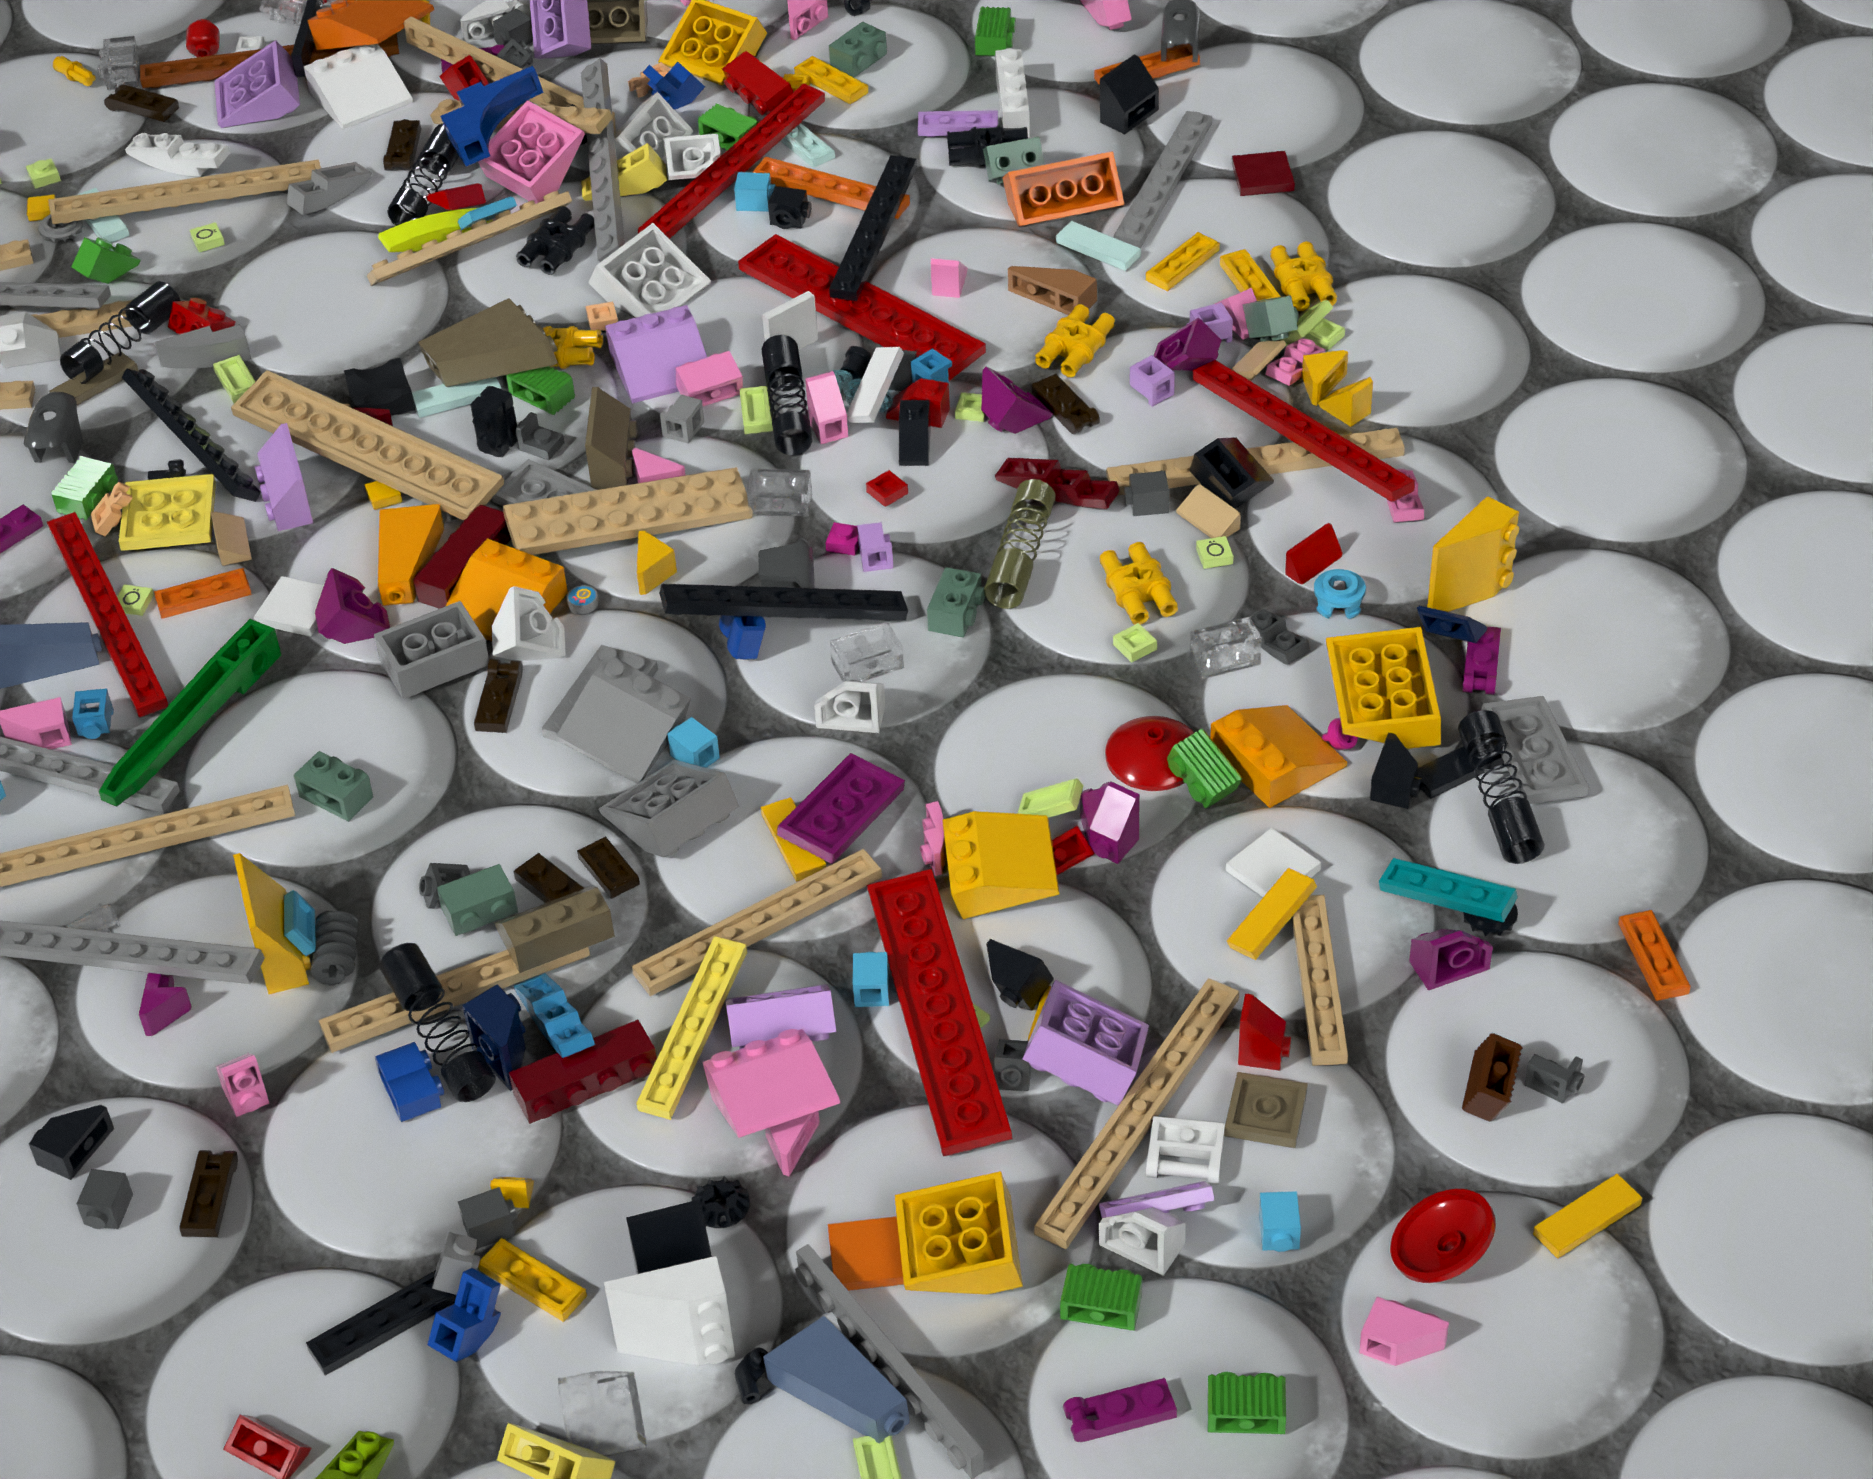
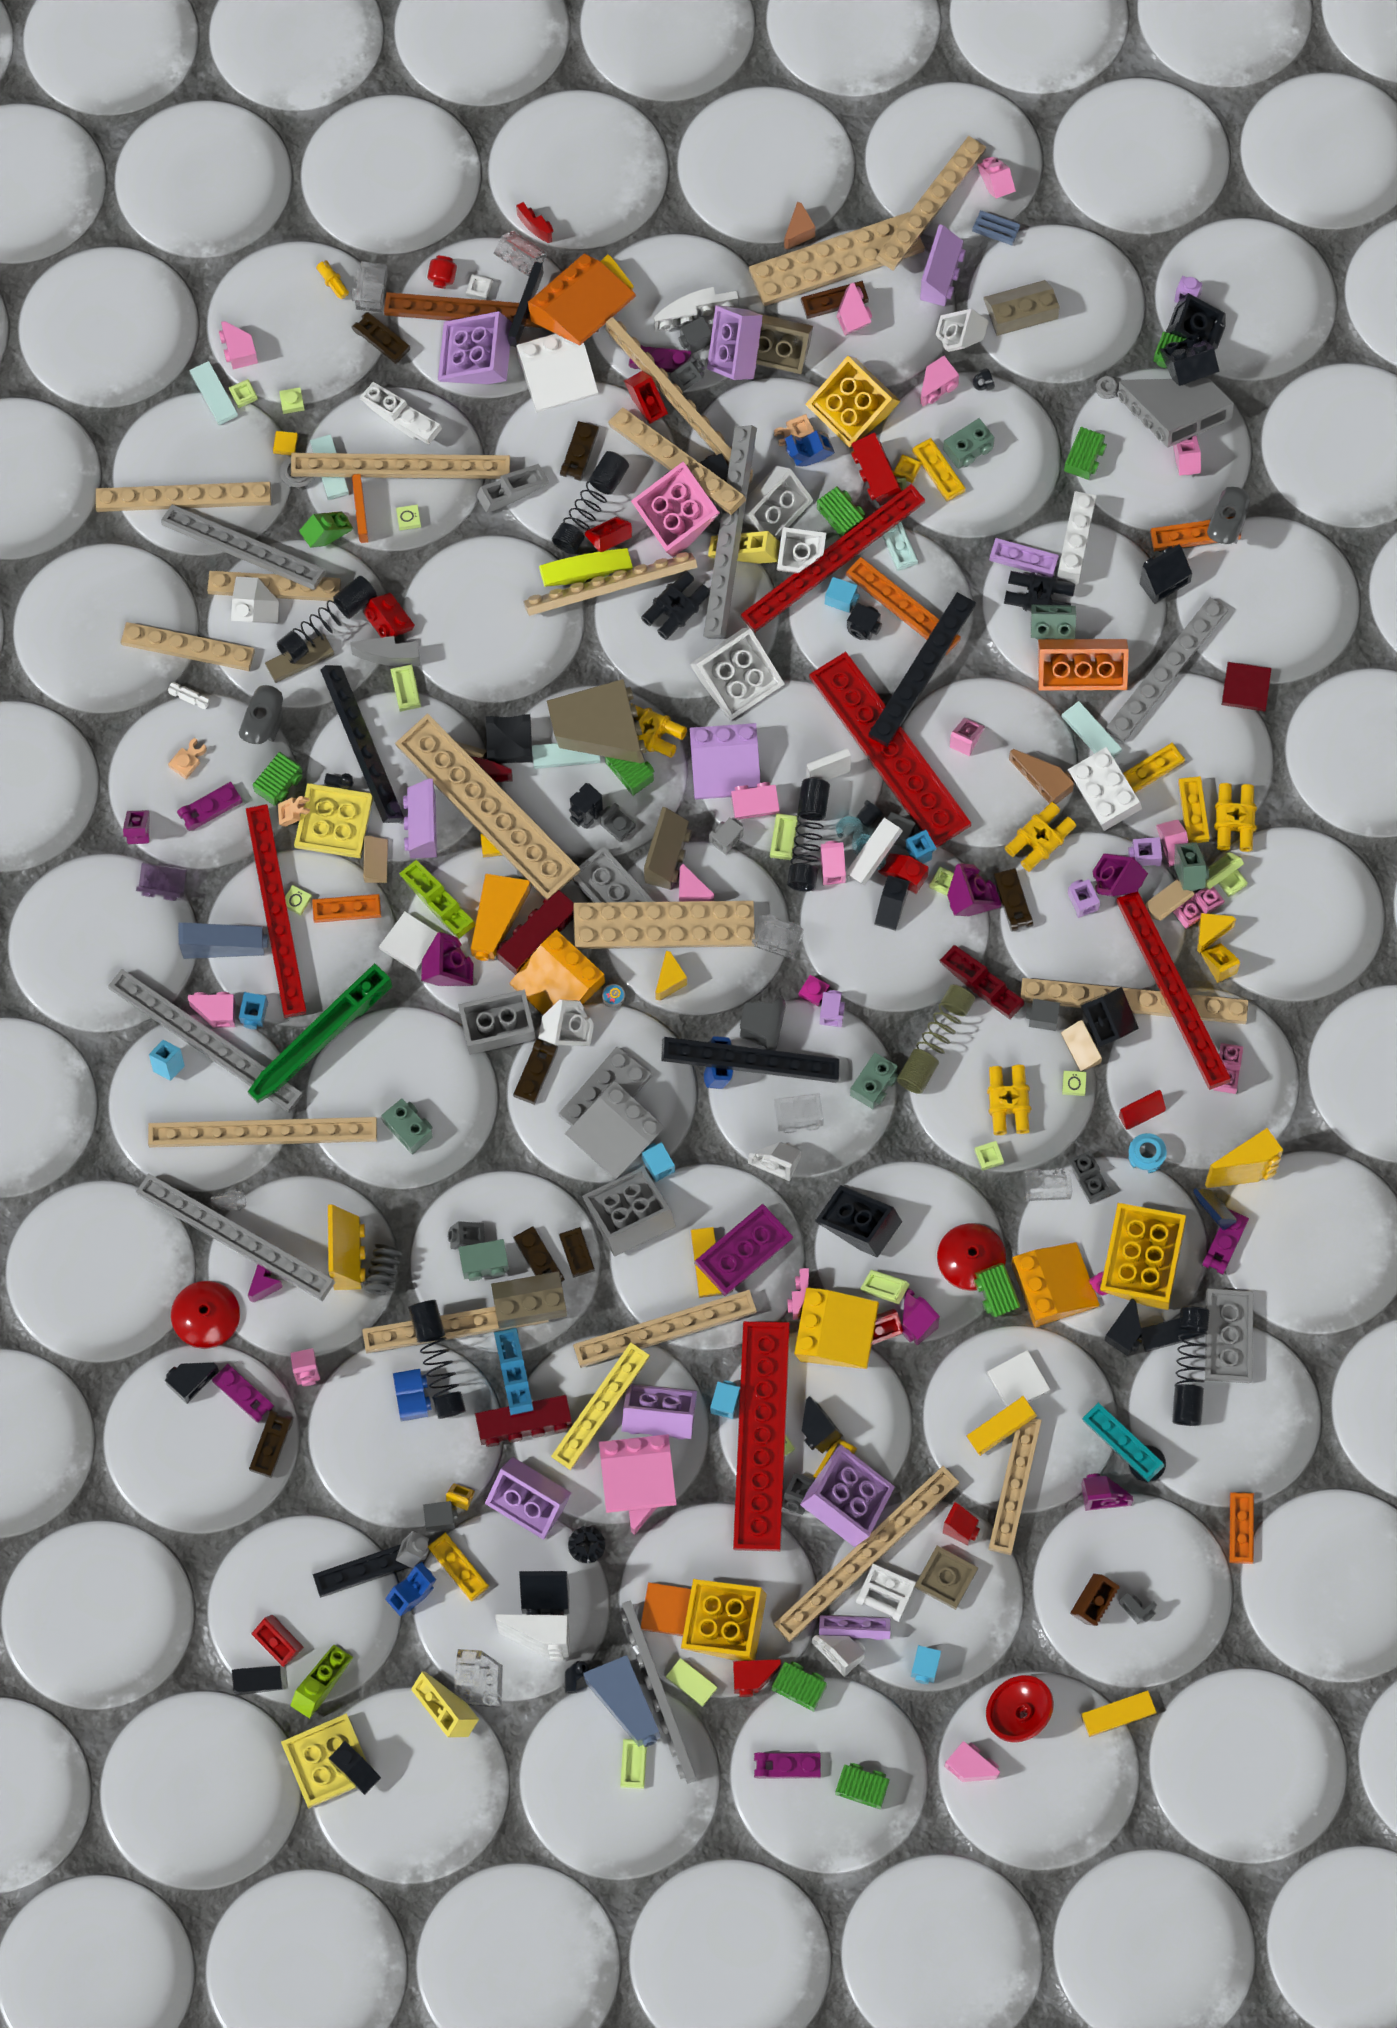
camera: 15 degrees right, 25 degrees up
dark grey brick [76,1169,133,1229] -> none
medium azure tile [284,890,316,956] -> none
blue arch [440,66,544,166] -> none
medium azure tile [457,196,517,230] -> none
dark blue slope [462,984,526,1091] -> none
light nougat plate [585,301,618,331] -> none
red plate [866,470,908,507] -> none
none -> red dish [171,1281,240,1349]
none -> magenta plate [212,1363,274,1423]
none -> orange tile [352,474,369,543]
none -> lime slope [399,860,475,939]
none -> lavender slope [485,1457,571,1540]
none -> yellowish green tile [666,1658,717,1707]
none -> red slope [733,1659,781,1697]
none -> black slope [815,1185,902,1258]
none -> white brick [1068,747,1142,831]

